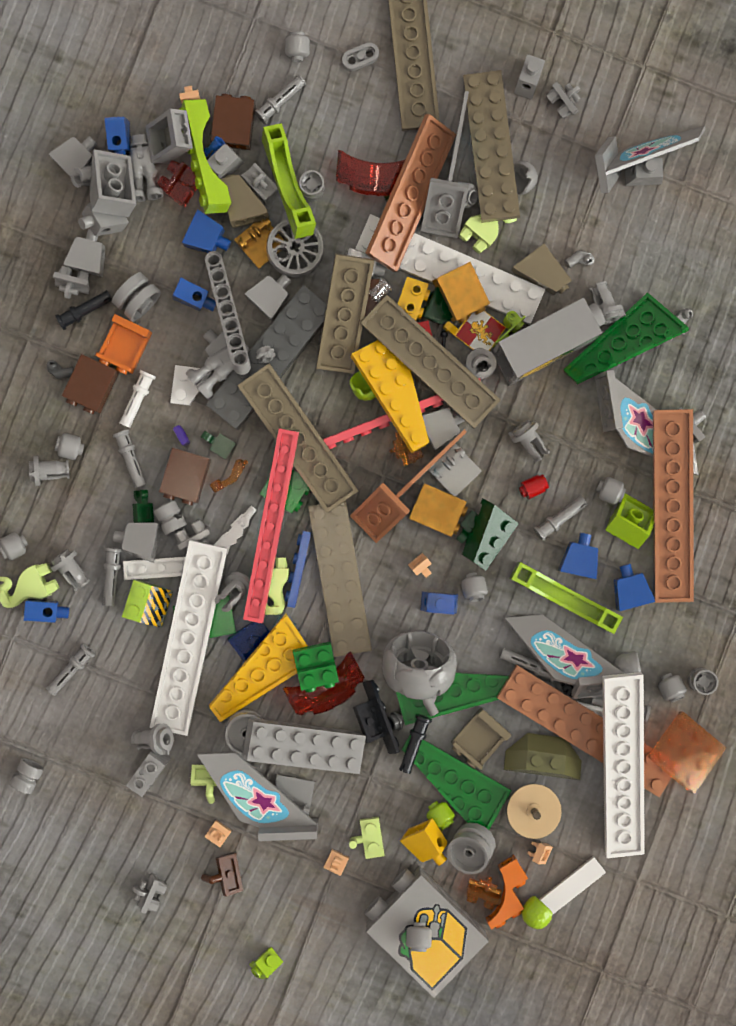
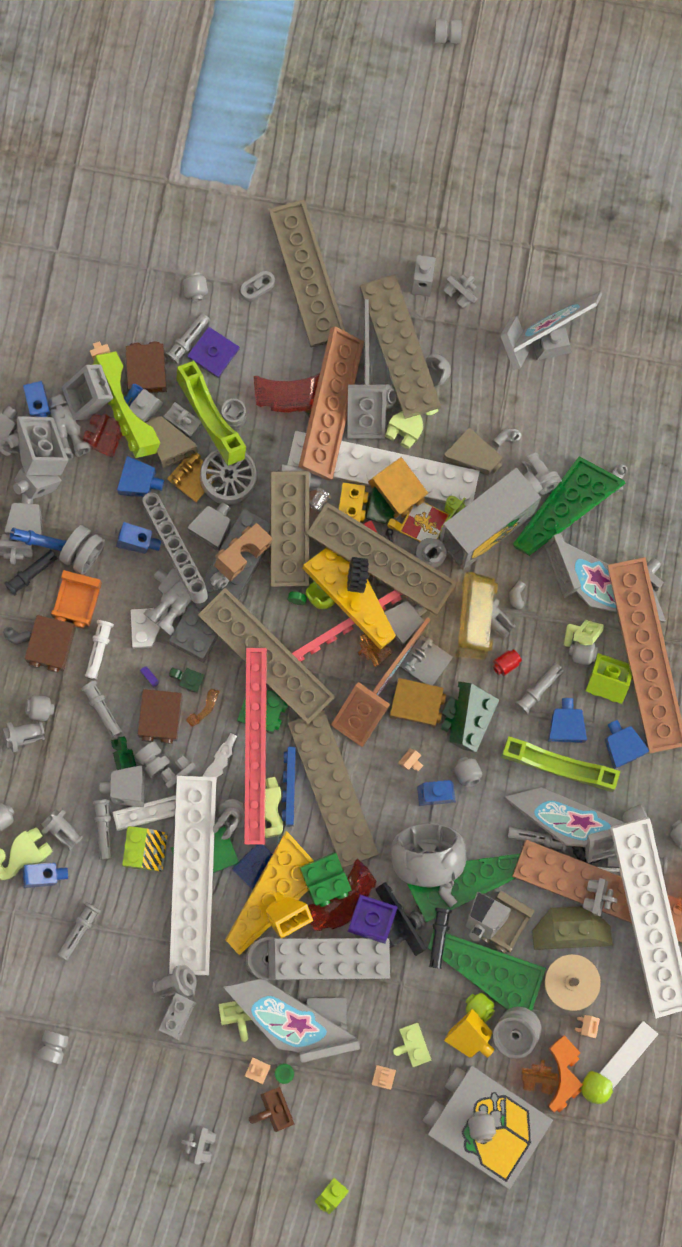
camera: 10 degrees left, 10 degrees down
none -> blue pin [10,527,66,551]
none -> dark purple plate [187,327,240,378]
none -> medium nougat arch [214,523,273,581]
none -> yellow torso [266,897,313,939]
none -> green tile [274,1064,294,1084]
none -> green tile [287,591,307,605]
none -> black tyre [347,557,369,593]
none -> dark purple plate [348,895,397,944]
none -> clear yellow windscreen [455,572,498,659]
none -> light grey torso [466,892,511,941]
none -> light grey arm [509,580,526,609]
none -> yellowish green plate [564,620,604,647]
none -> light grey hips [583,878,618,917]

